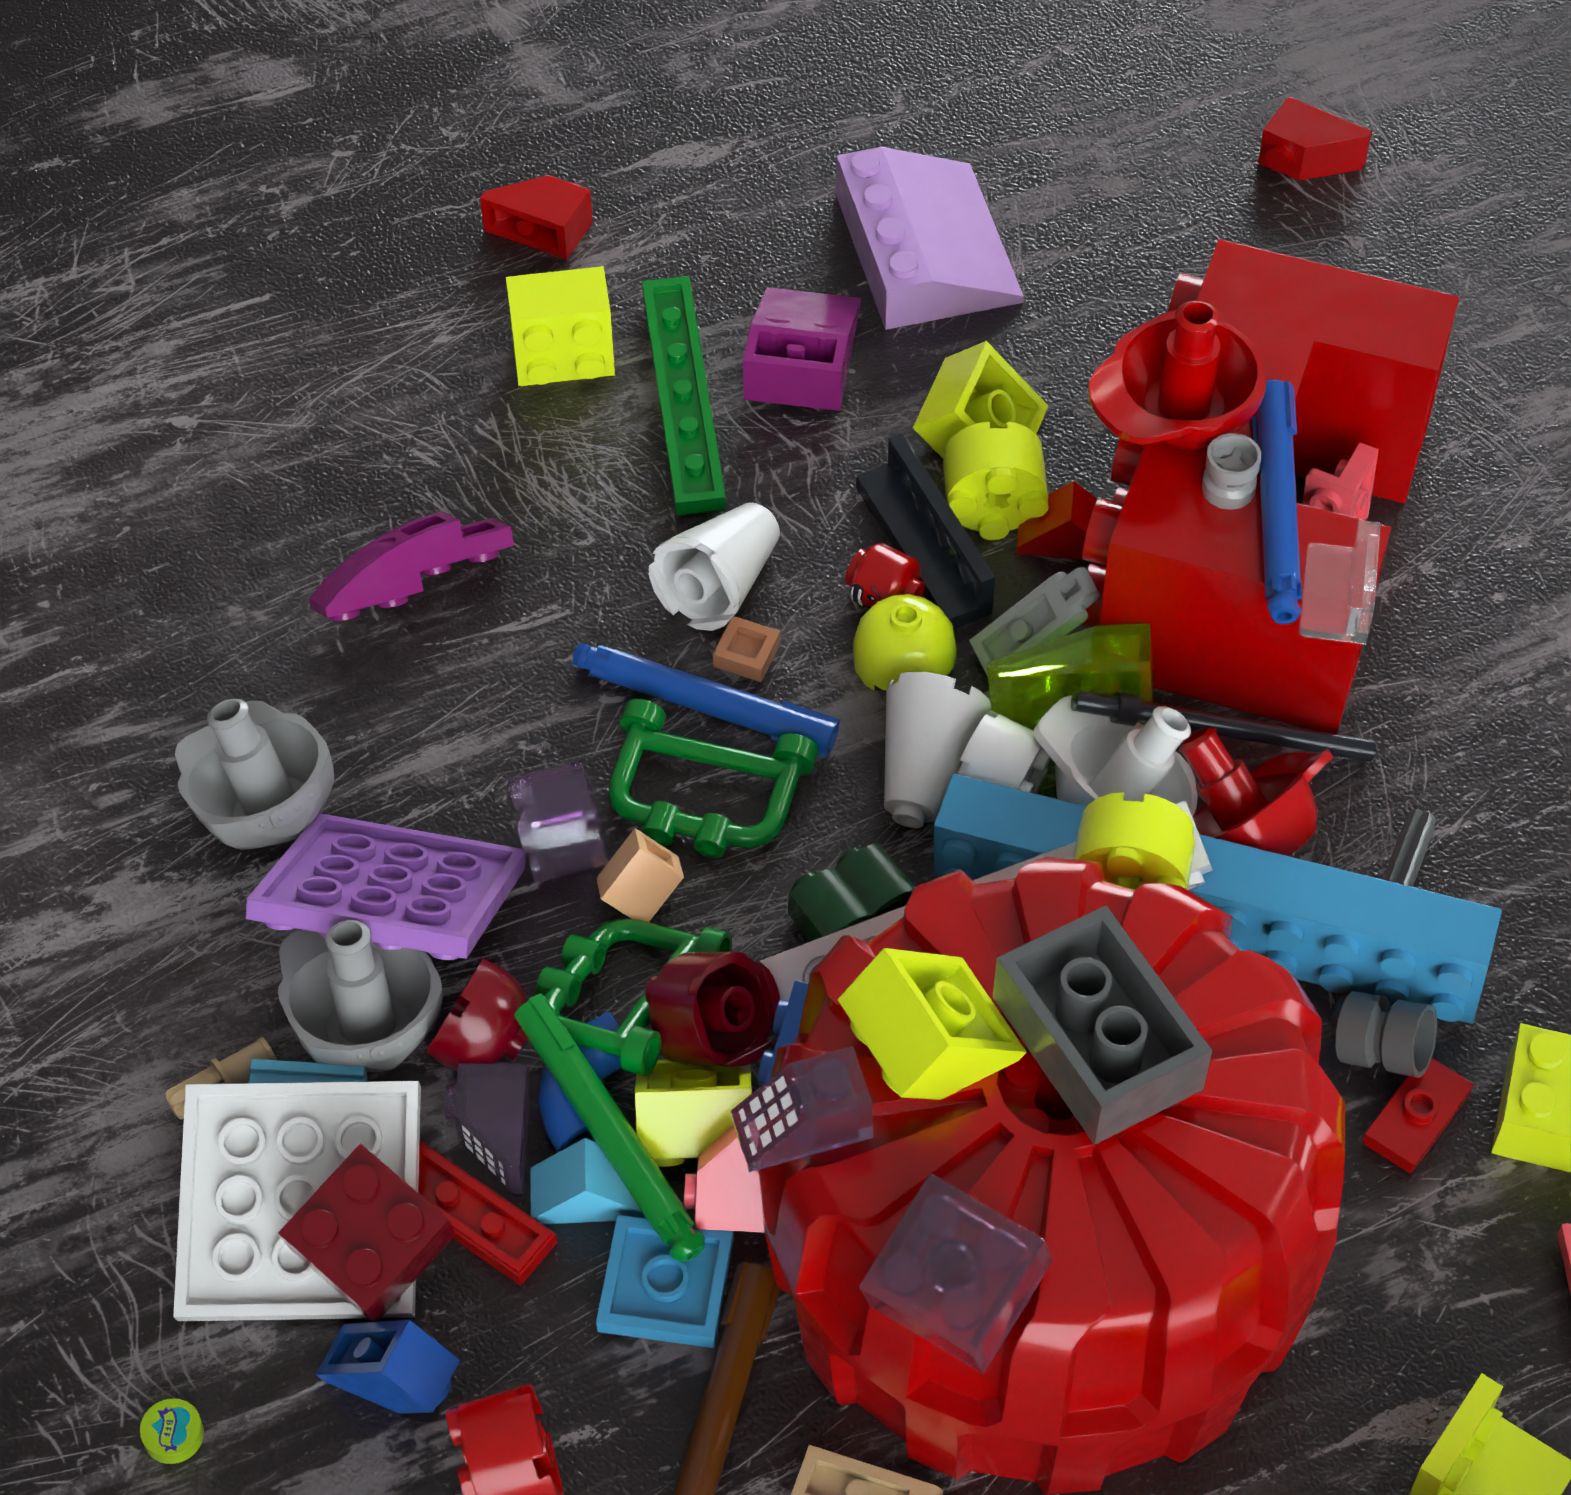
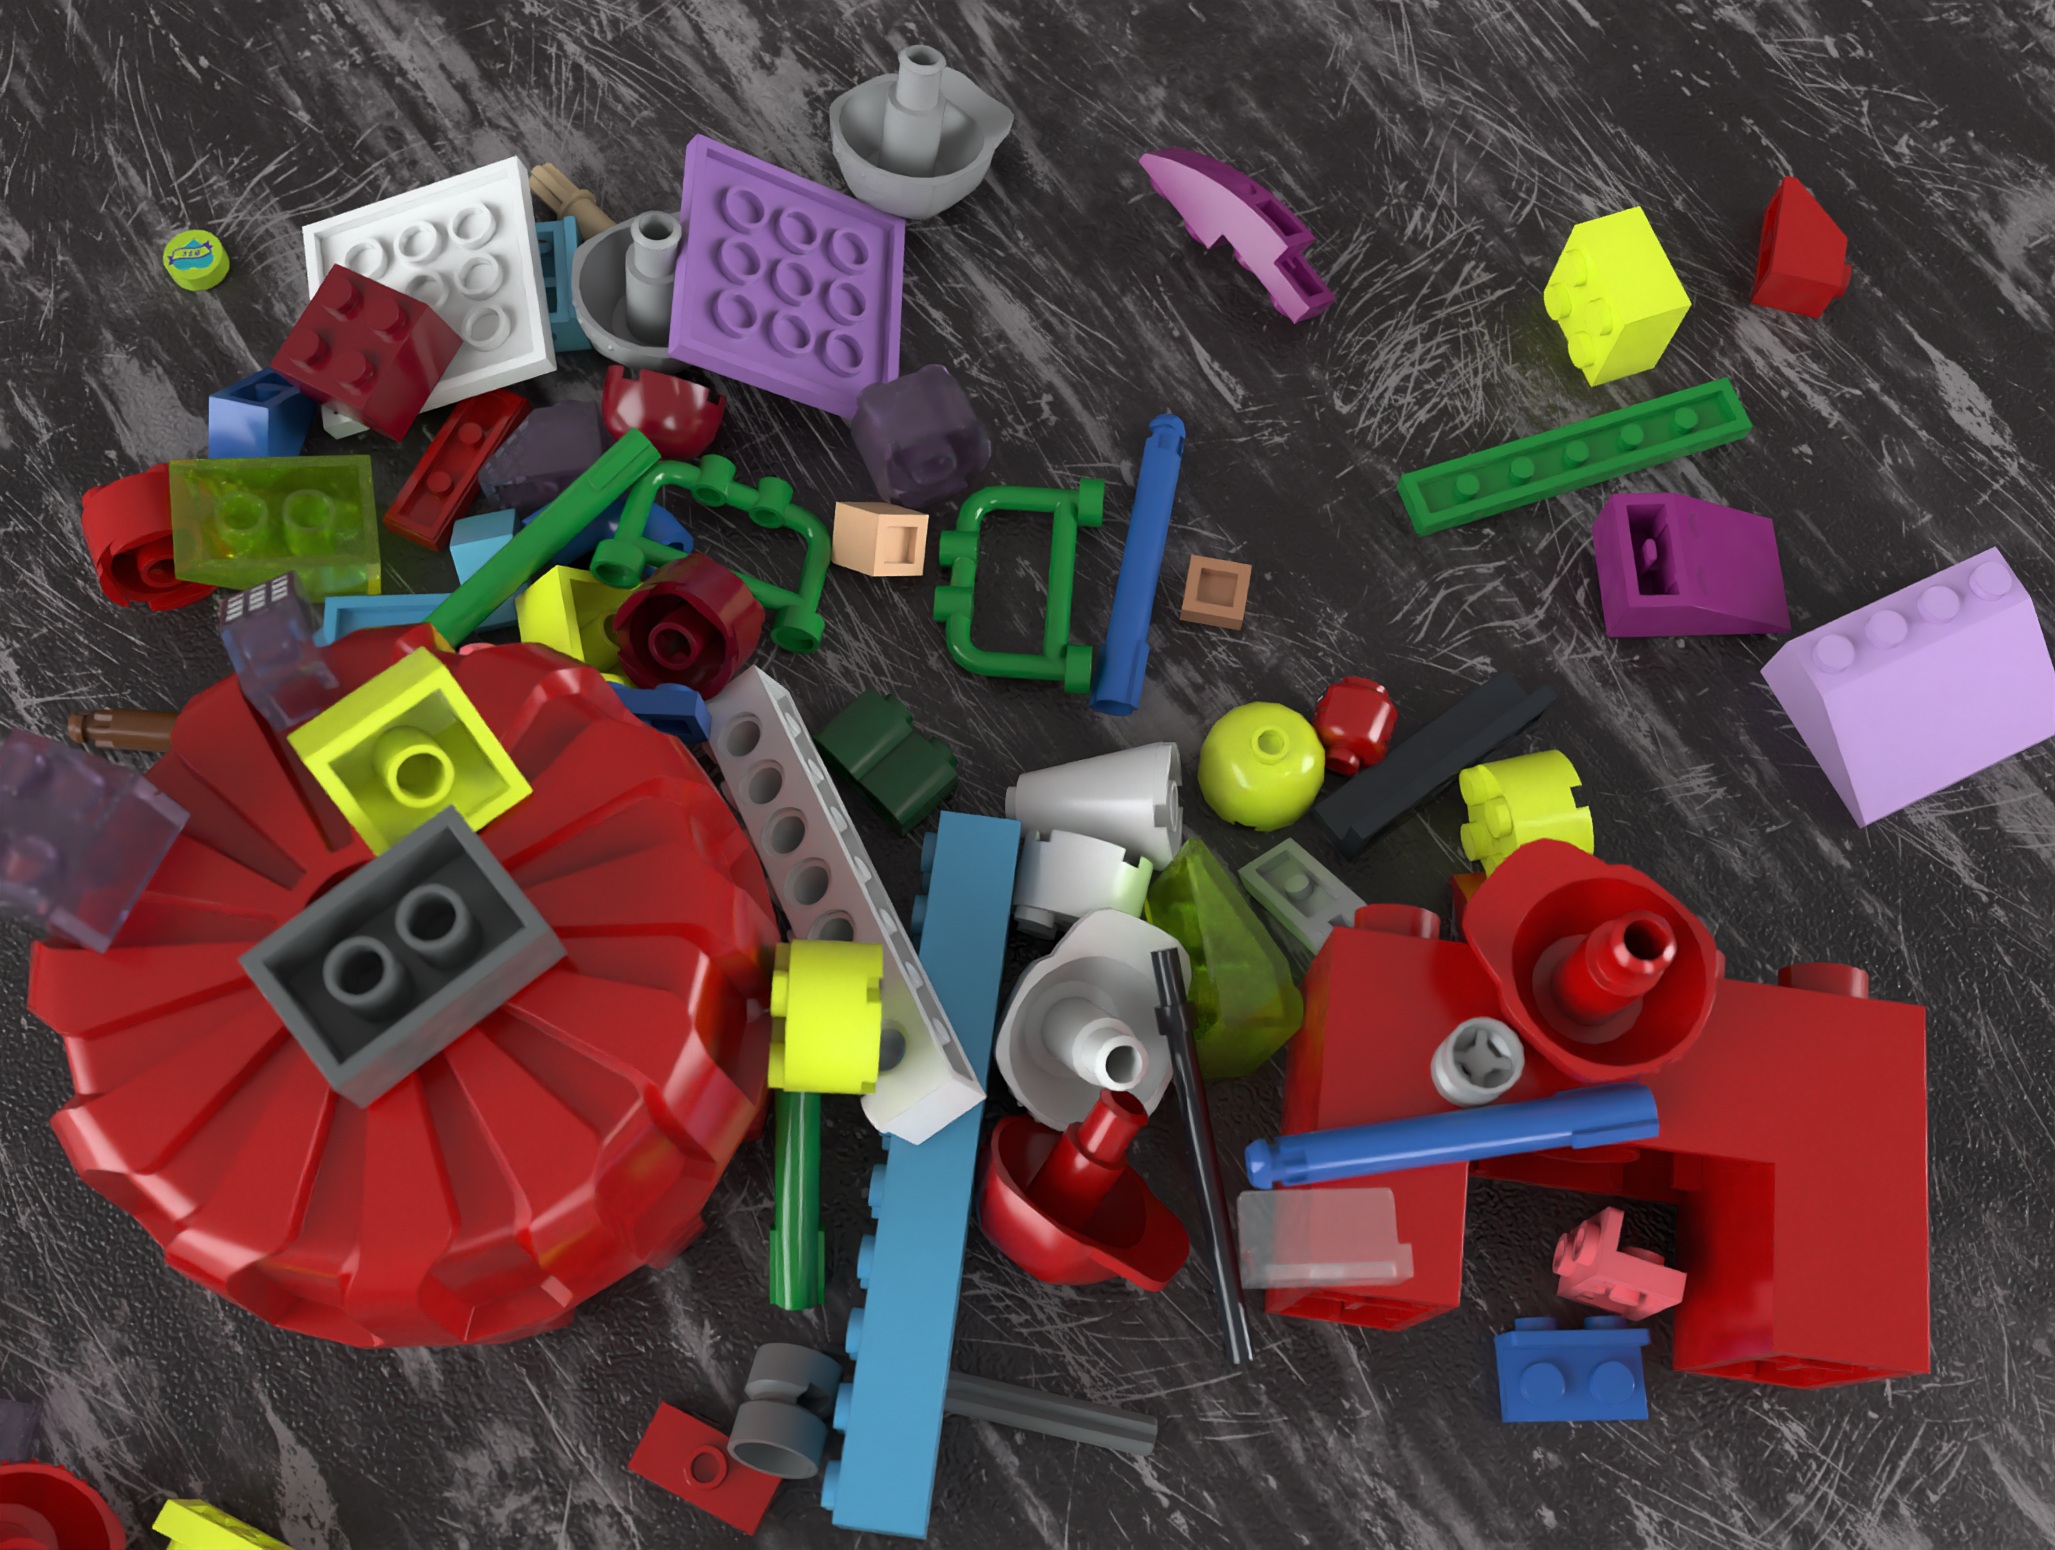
camera: 75 degrees right, 15 degrees up
white cone [648,503,780,631] -> none
neon yellow slope [913,341,1049,459] -> none
none -> clear neon green slope [169,455,381,603]
none -> blue bracket [1495,1316,1651,1423]

